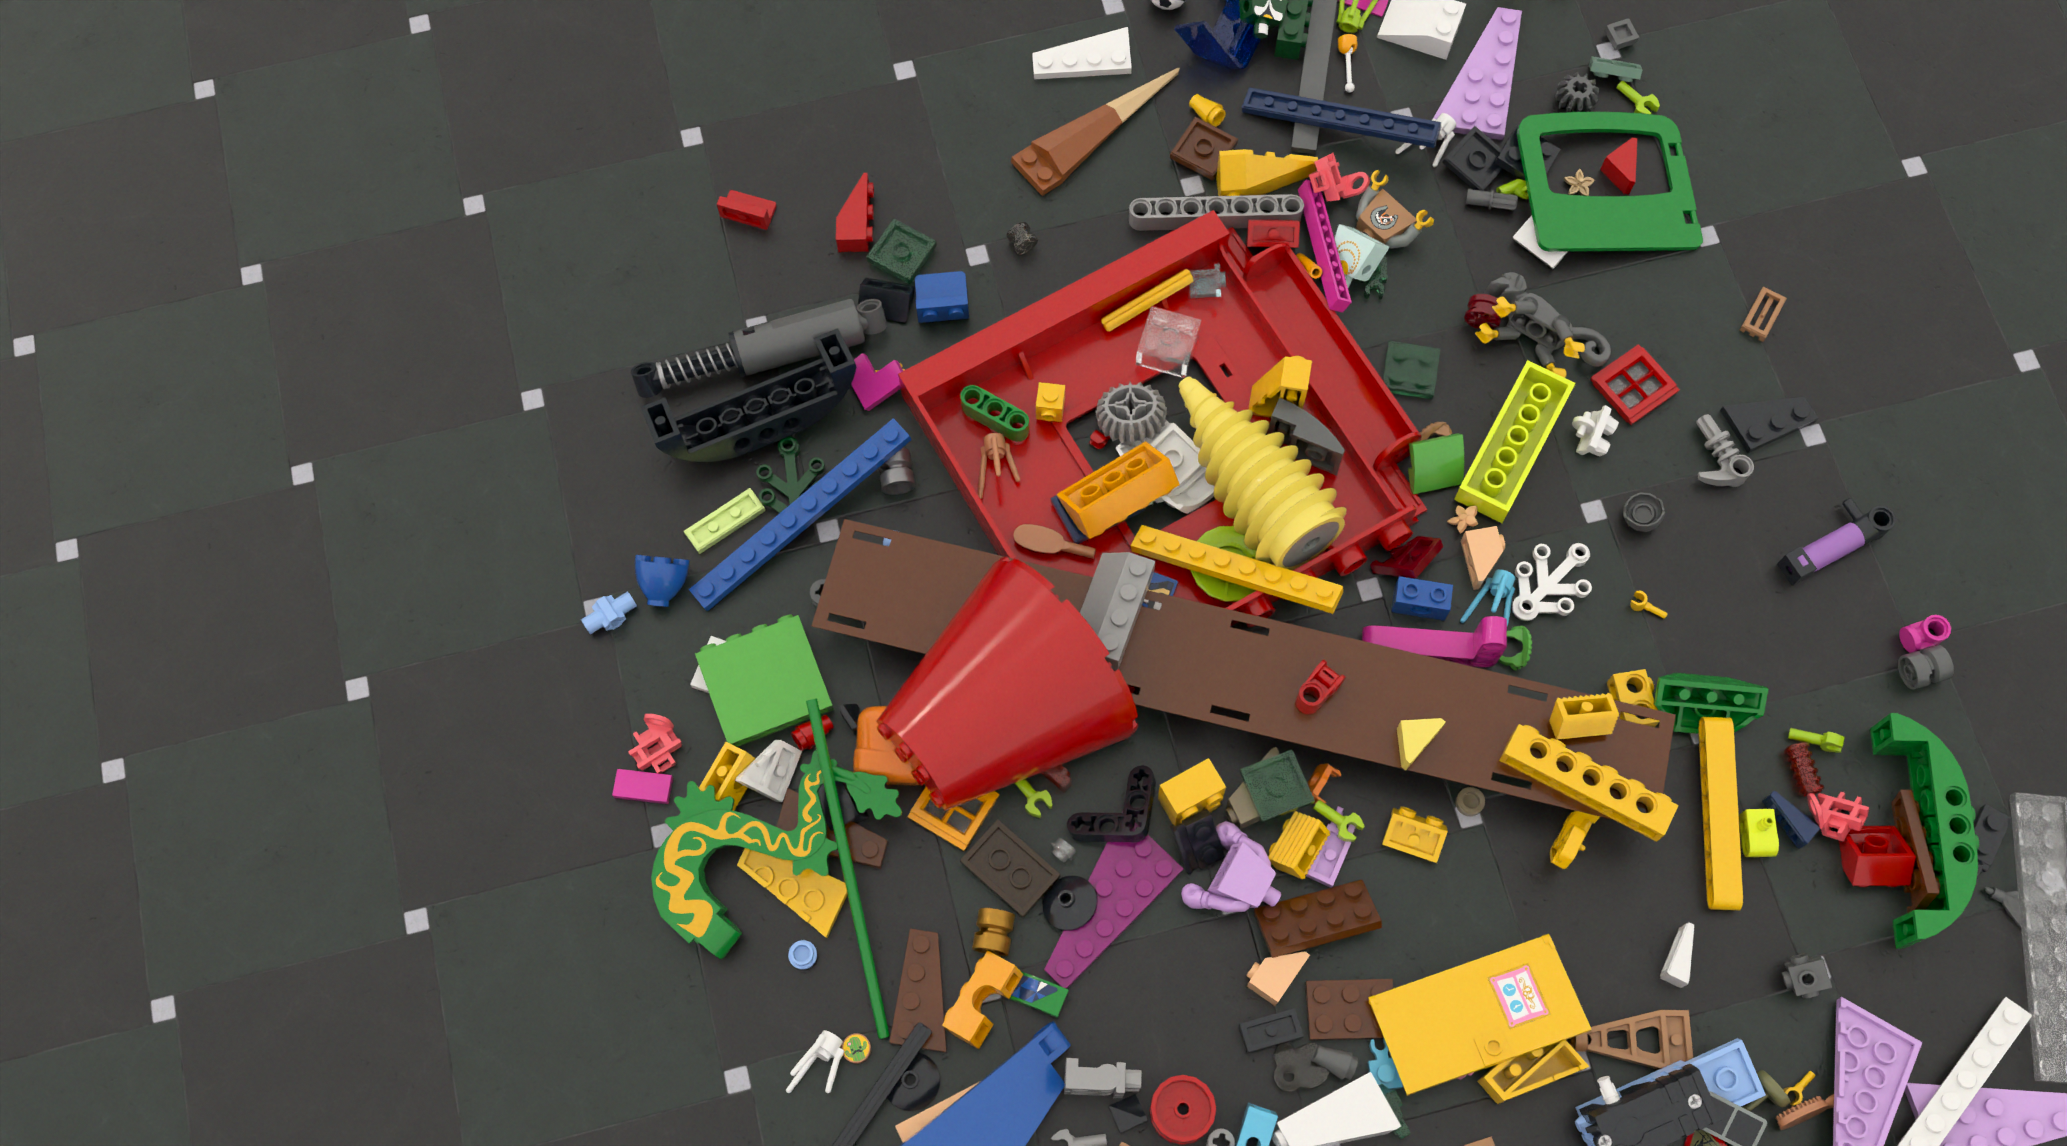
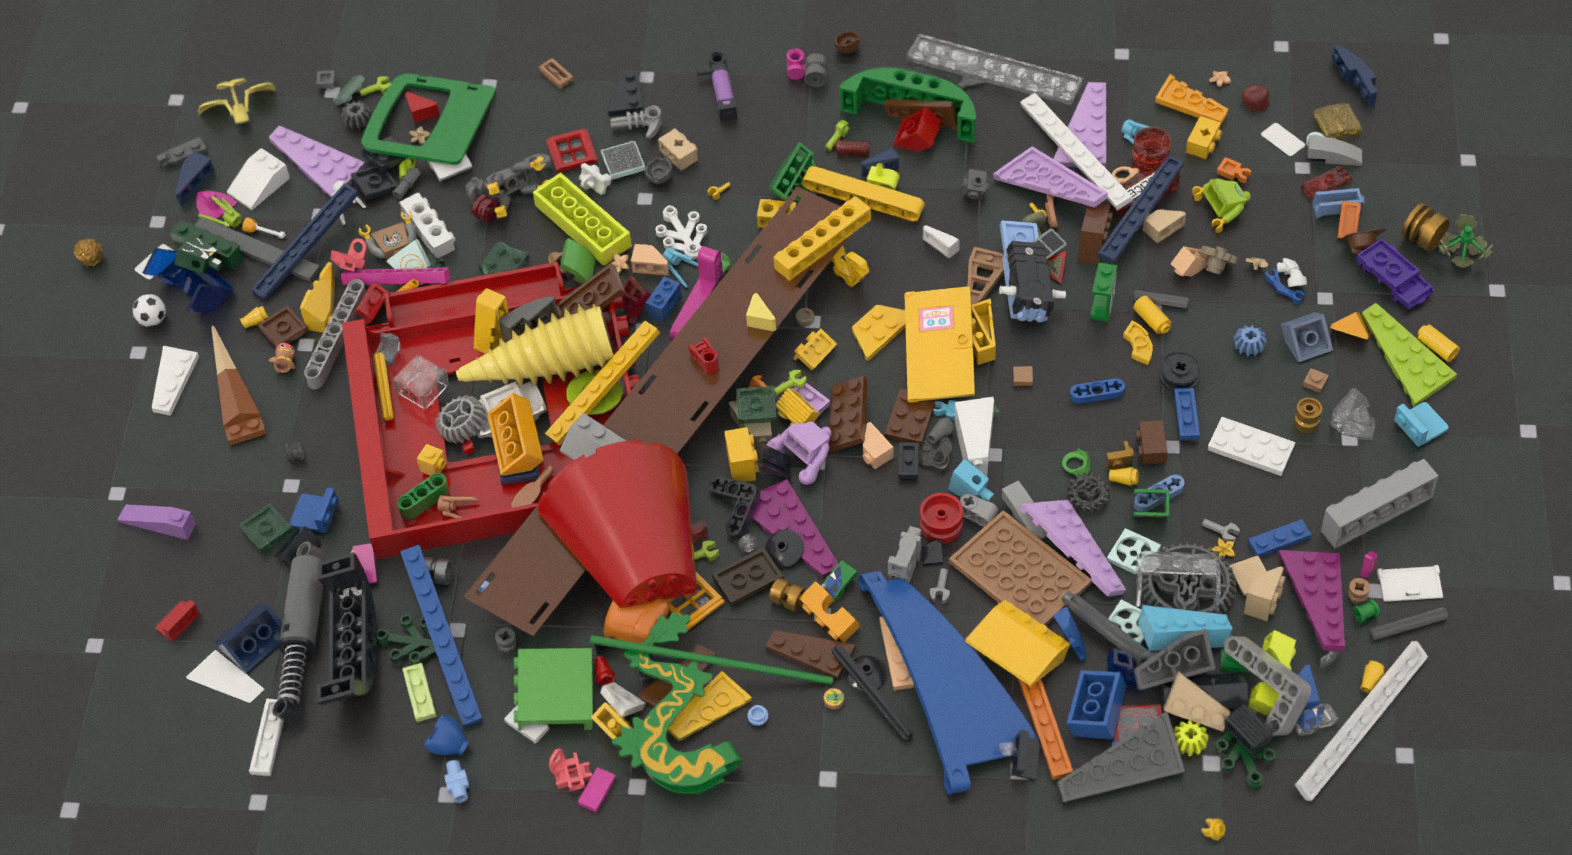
camera: 70 degrees left, 15 degrees down
white plant [786,1030,845,1093] -> none
slope [836,173,874,252] -> none
yellow brick [1549,693,1619,739] -> none
coral piece [1807,792,1869,842] -> none
none -> medium lavender slope [117,504,196,540]
none -> white sticker [186,650,264,703]
none -> dark blue slope [214,603,282,673]
none -> white tile [249,699,284,776]
none -> nougat animal [269,343,295,373]
none -> white brick [399,193,455,259]
none -> reddish brown plate [556,263,625,319]
none -> tile [601,141,645,180]
none -> tan brick [658,129,698,171]
none -> reddish brown hair [834,31,861,54]
none -> yellow wing [852,305,906,361]

